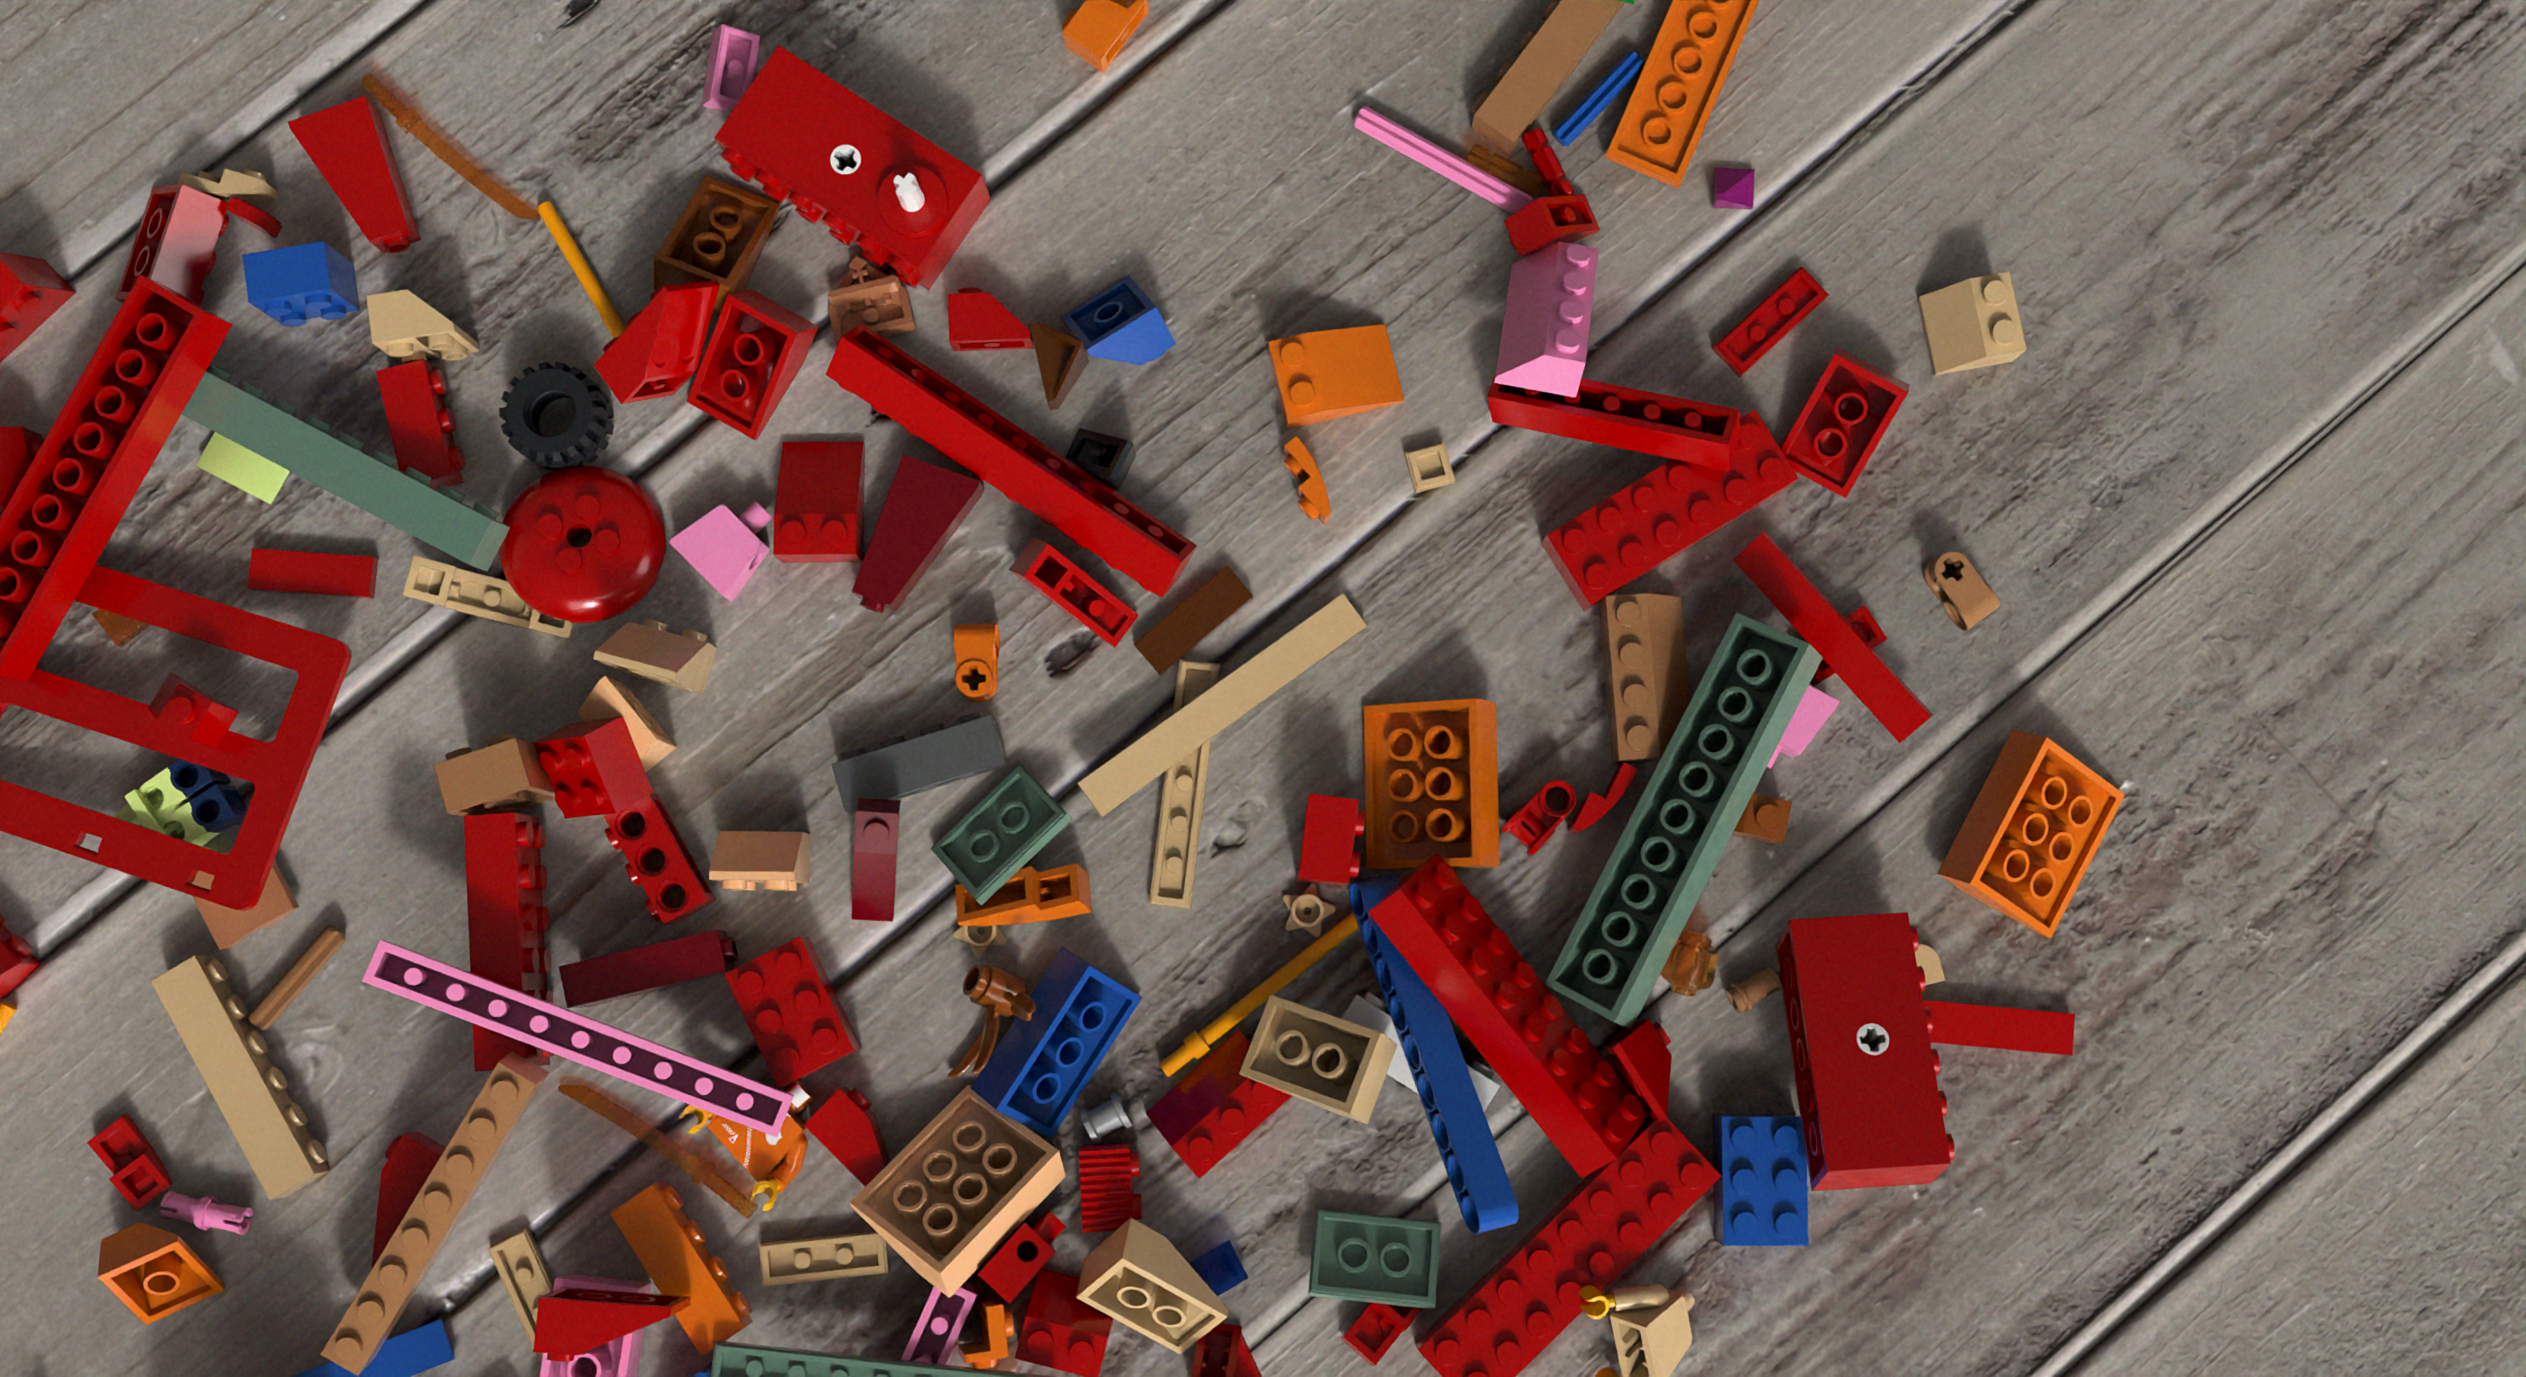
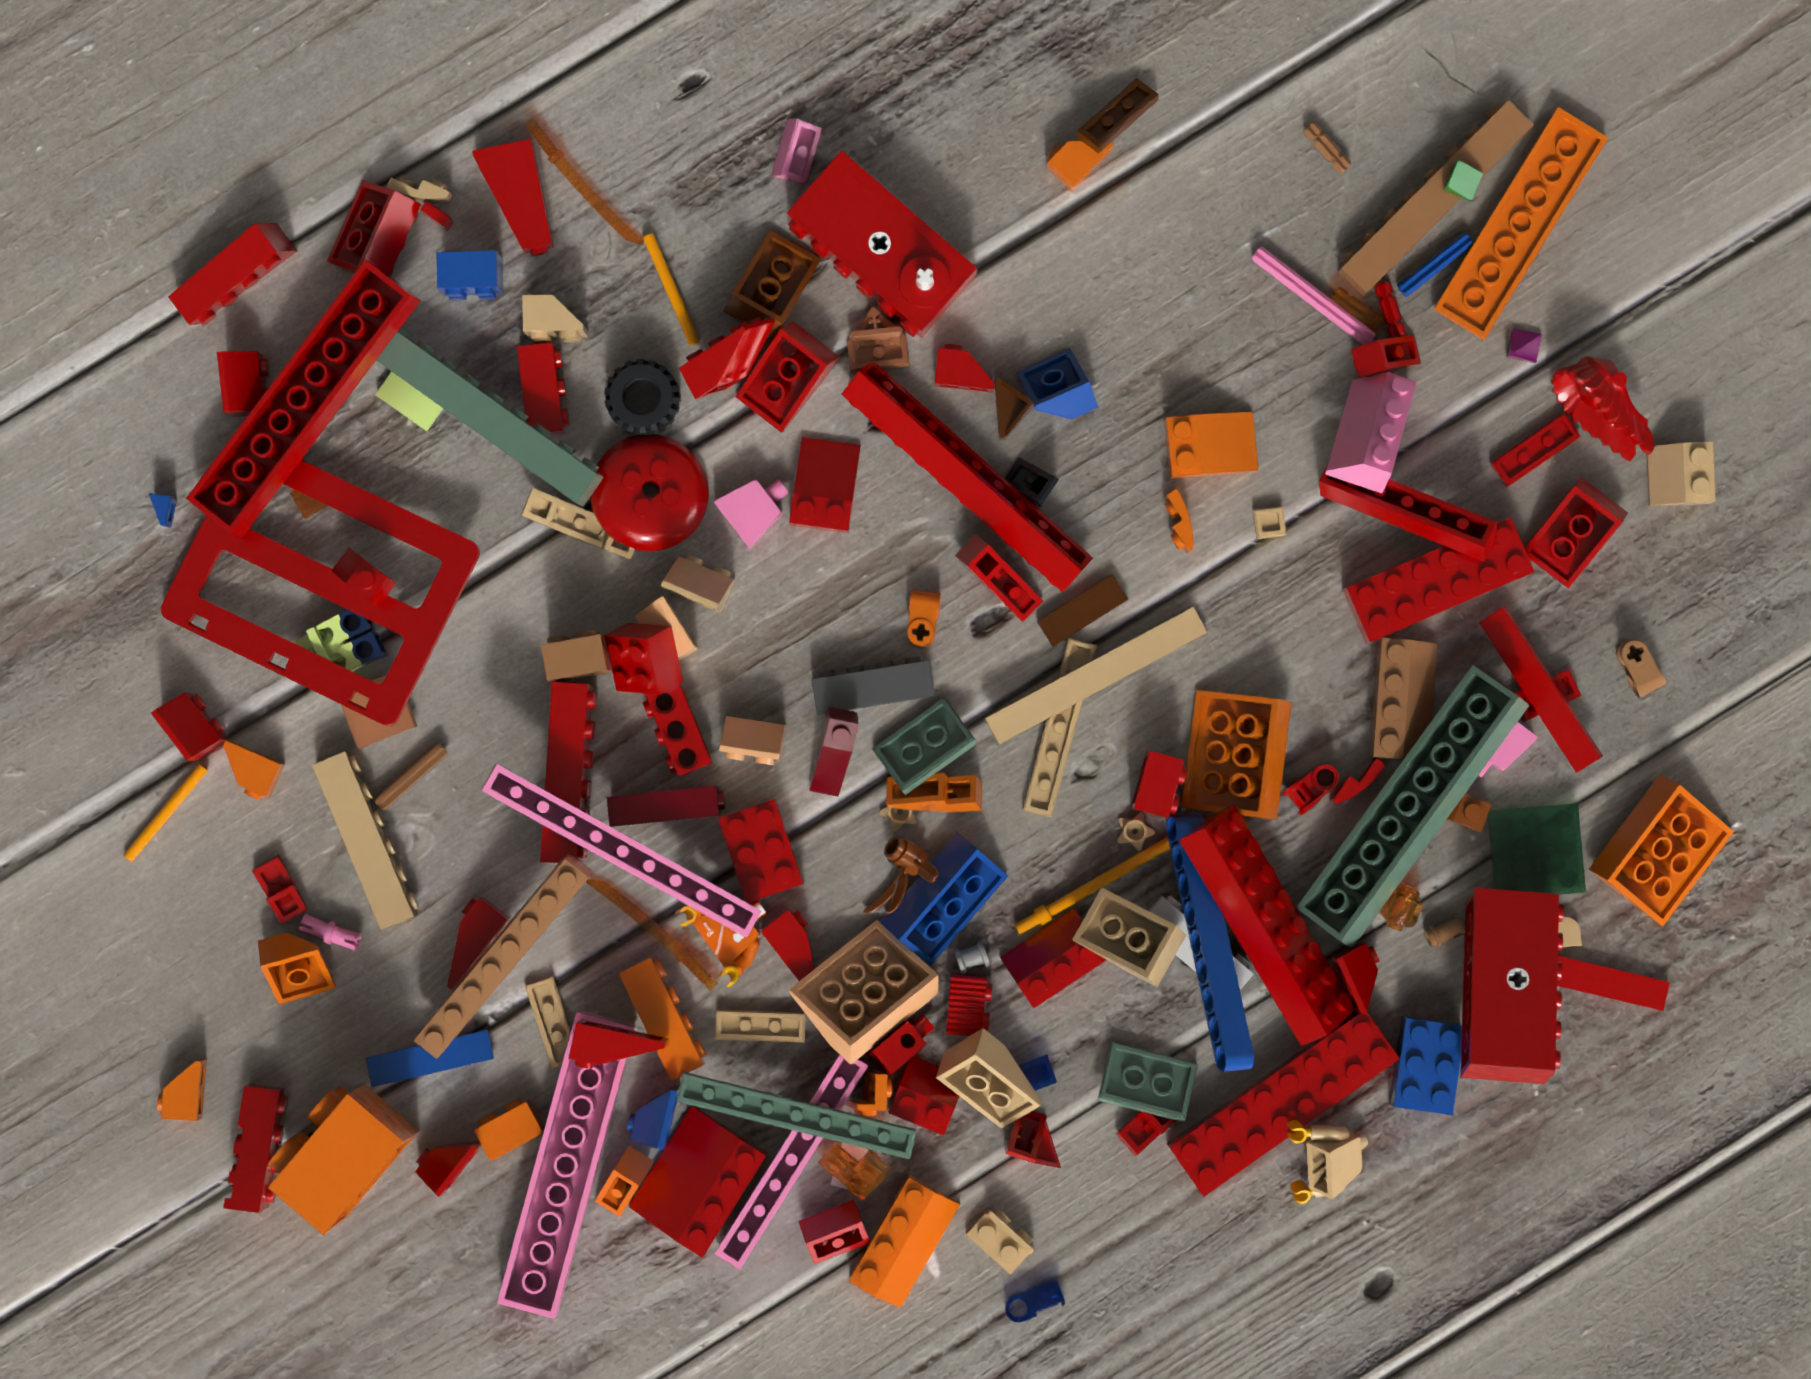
camera: 15 degrees right, 5 degrees up
red tile [247,548,378,599] -> none
dark red slope [852,455,984,614] -> none
none -> orange slope [223,740,285,800]
none -> clear green plate [1488,803,1586,895]
none -> red piece [1550,356,1655,462]

